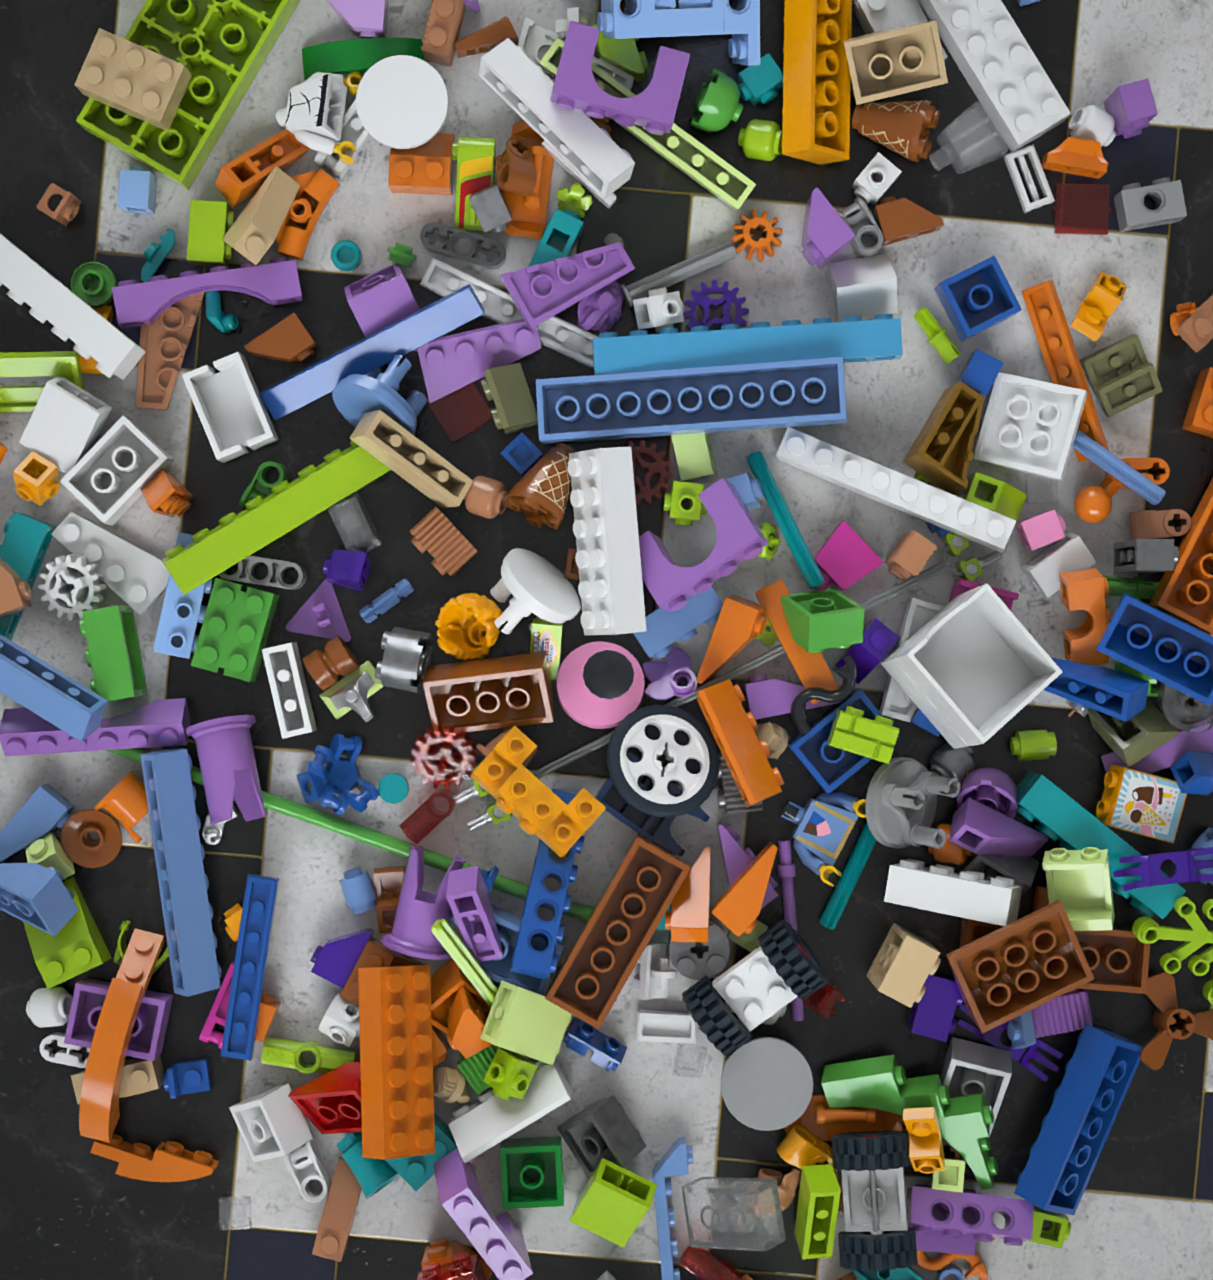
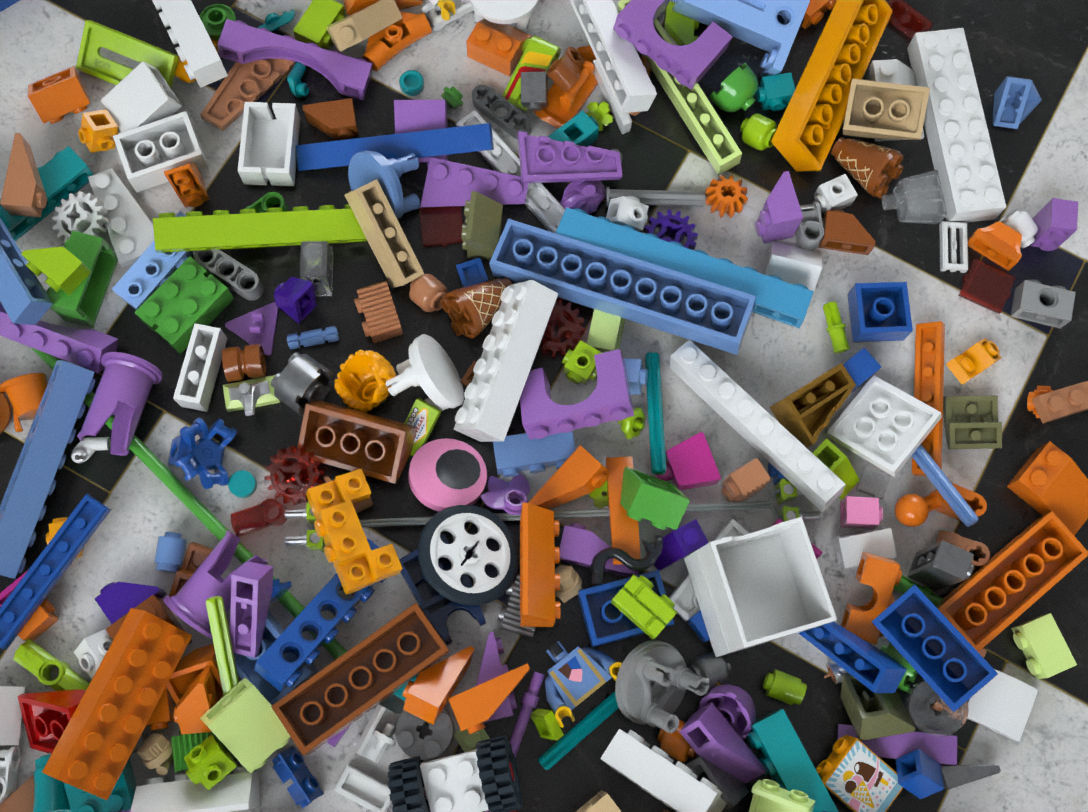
camera: 15 degrees right, 15 degrees down
none -> lime slope [21,247,92,295]
none -> lime tile [530,708,564,741]

